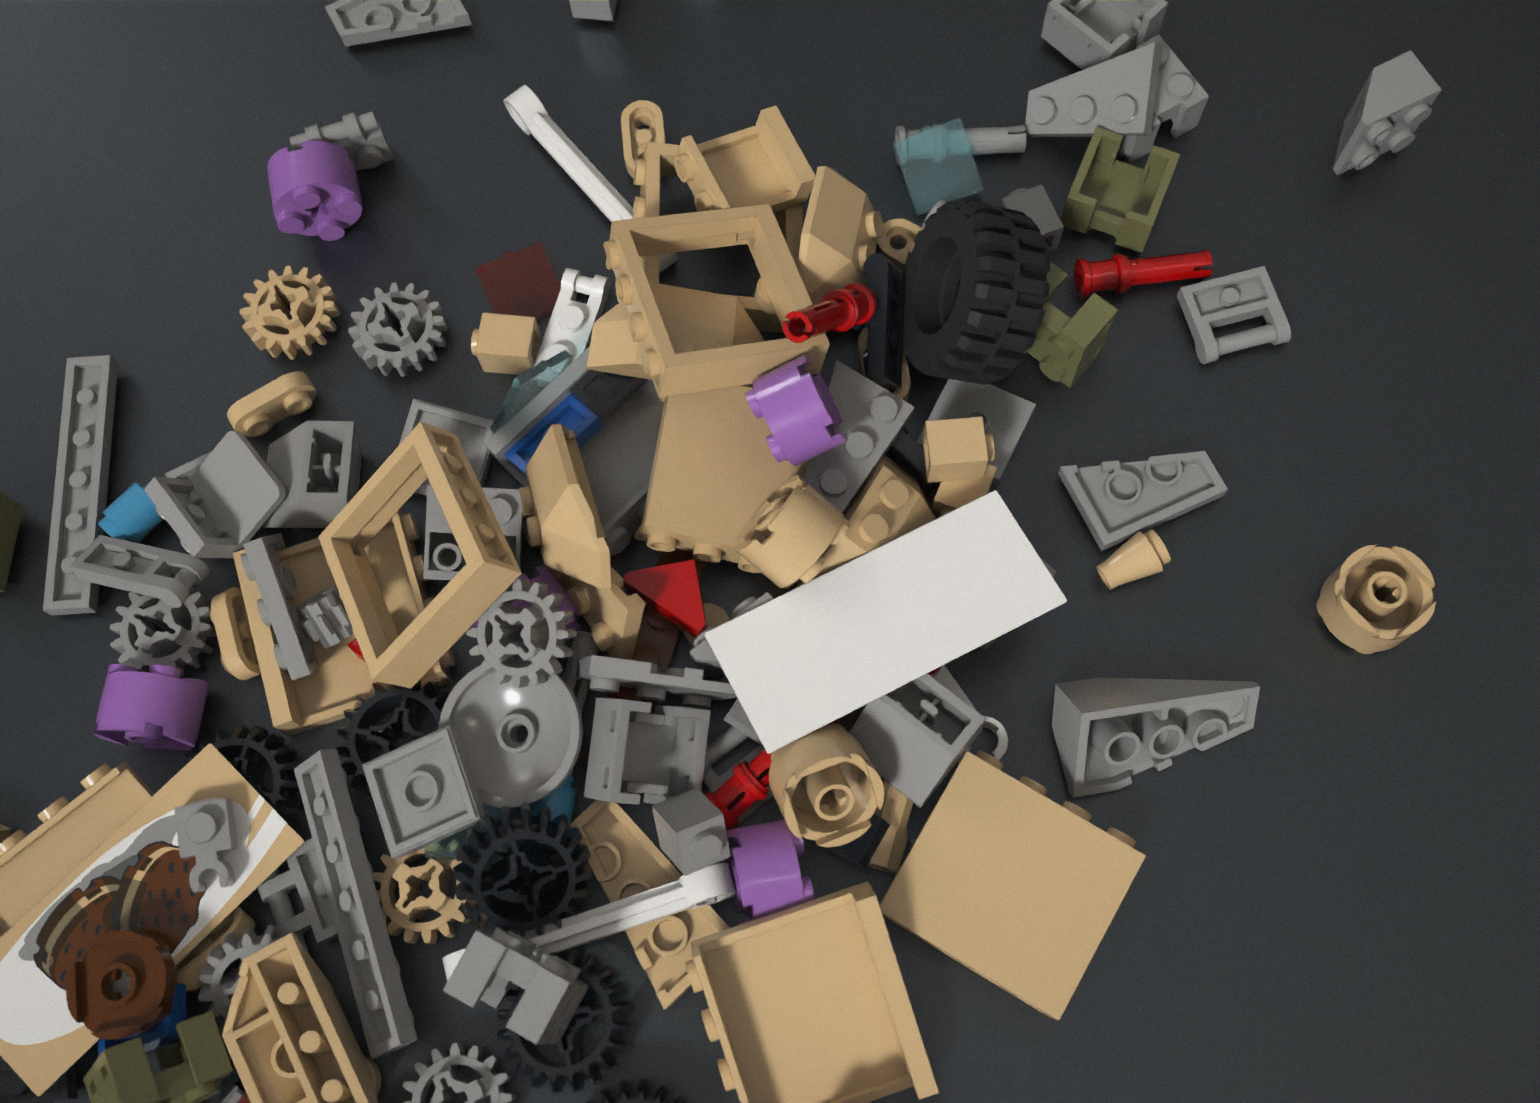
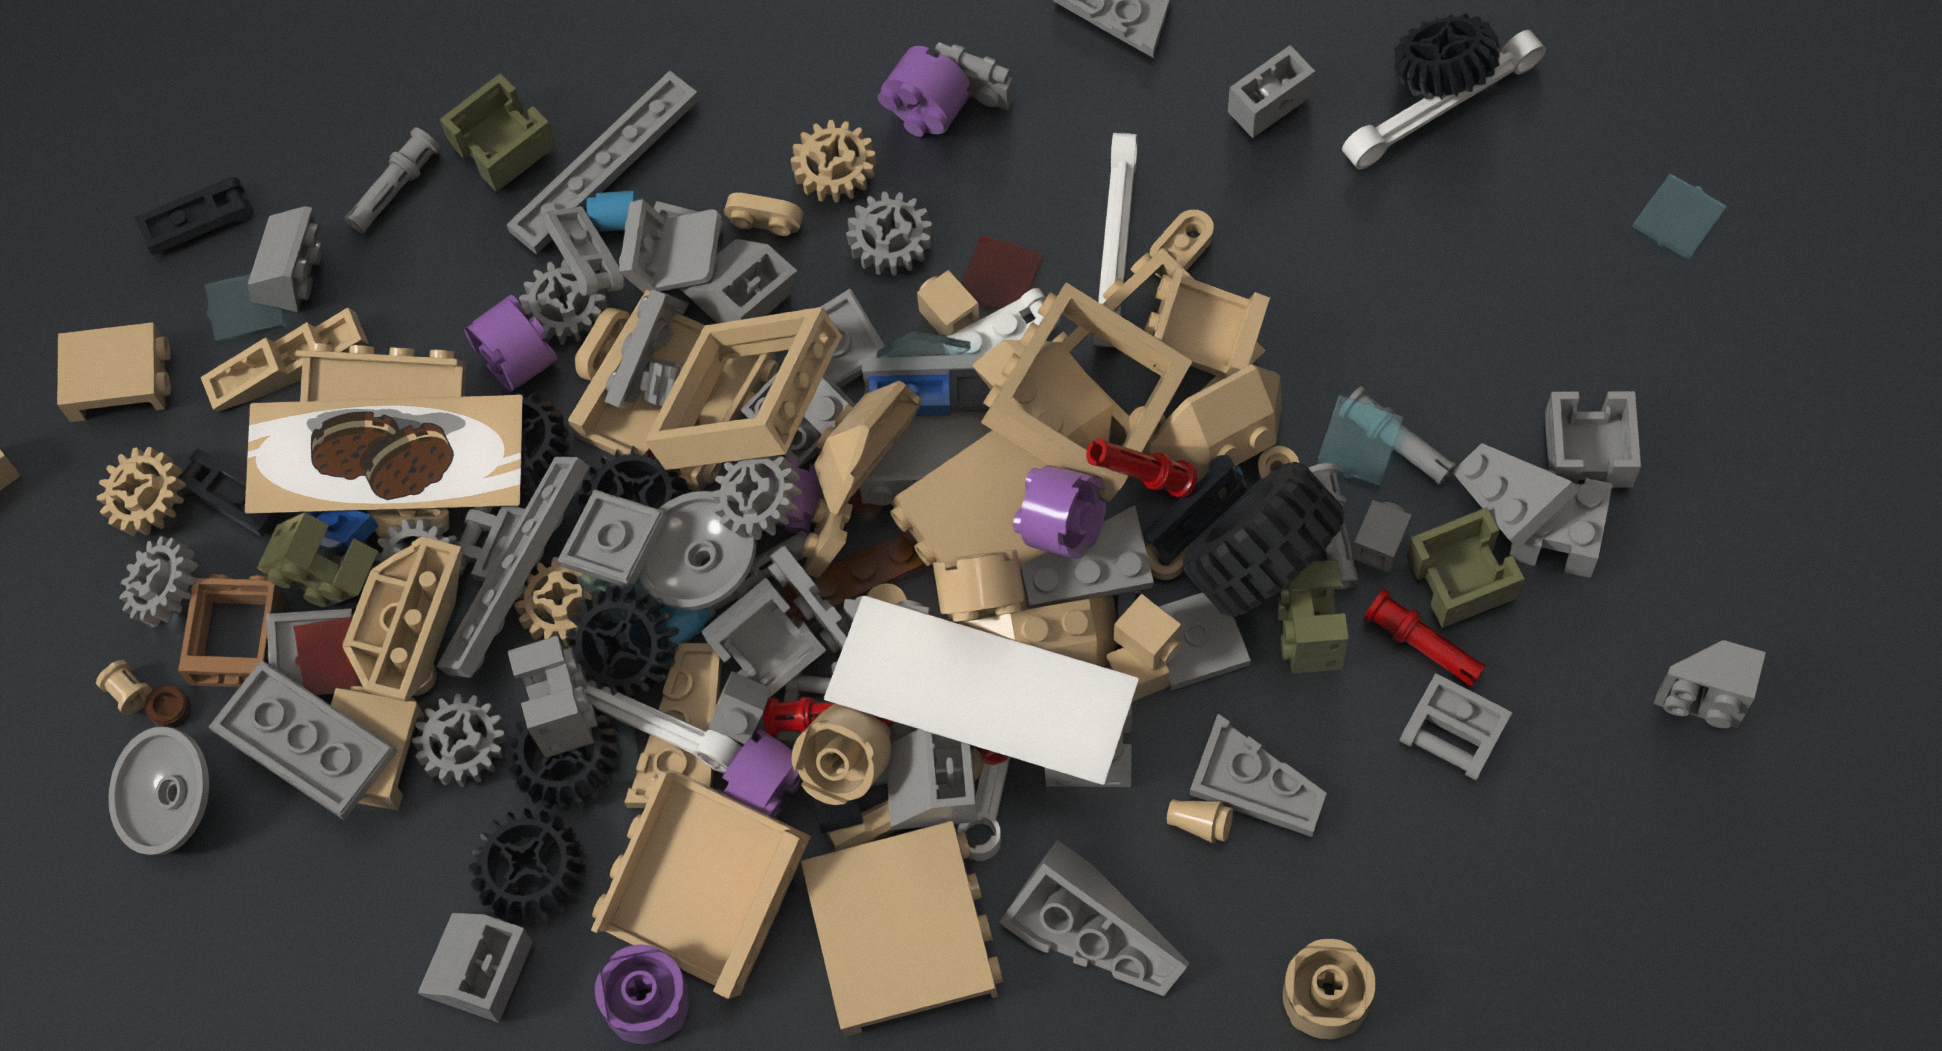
camera: 45 degrees right, 5 degrees down
reddish brown plate [66,930,176,1040] -> none
light grey plate [174,798,237,892] -> none
red slope [623,559,708,639] -> none

